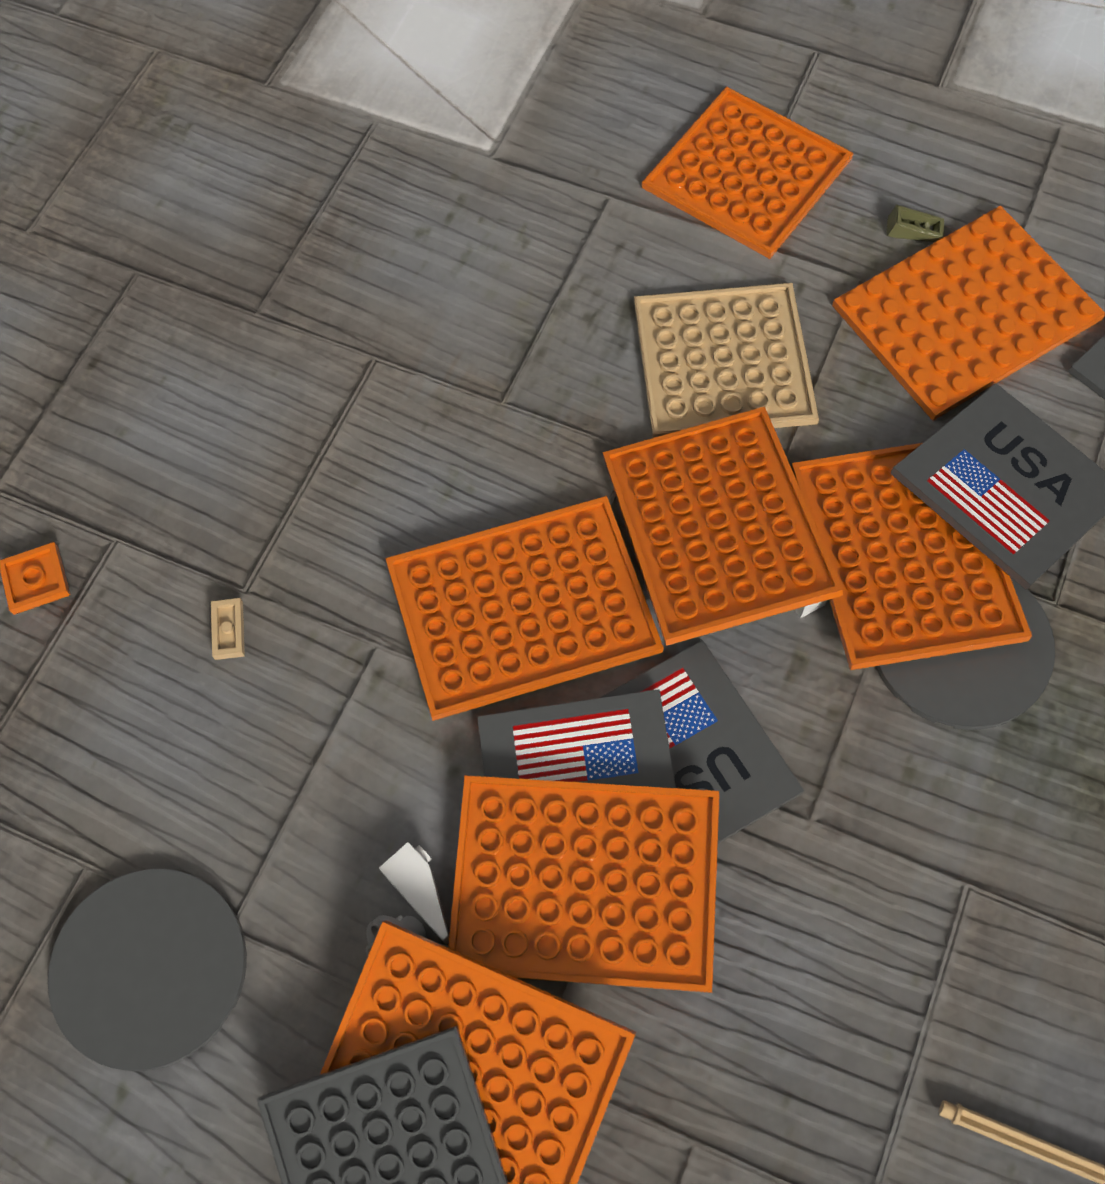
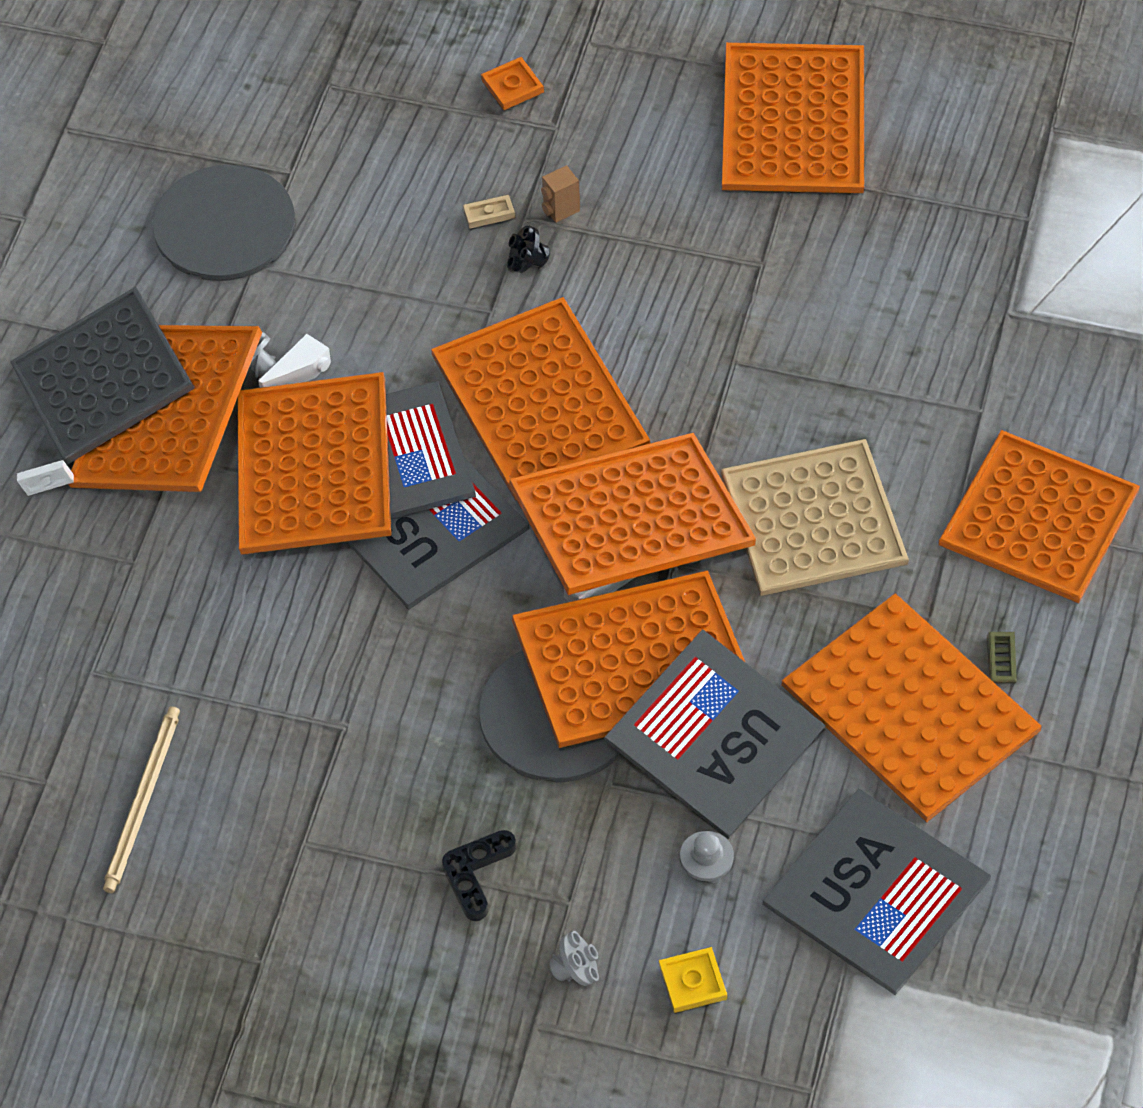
camera: 80 degrees right, 10 degrees down
none -> black plate [507,225,550,273]
none -> medium nougat brick [541,165,580,223]
none -> orange plate [722,42,864,193]

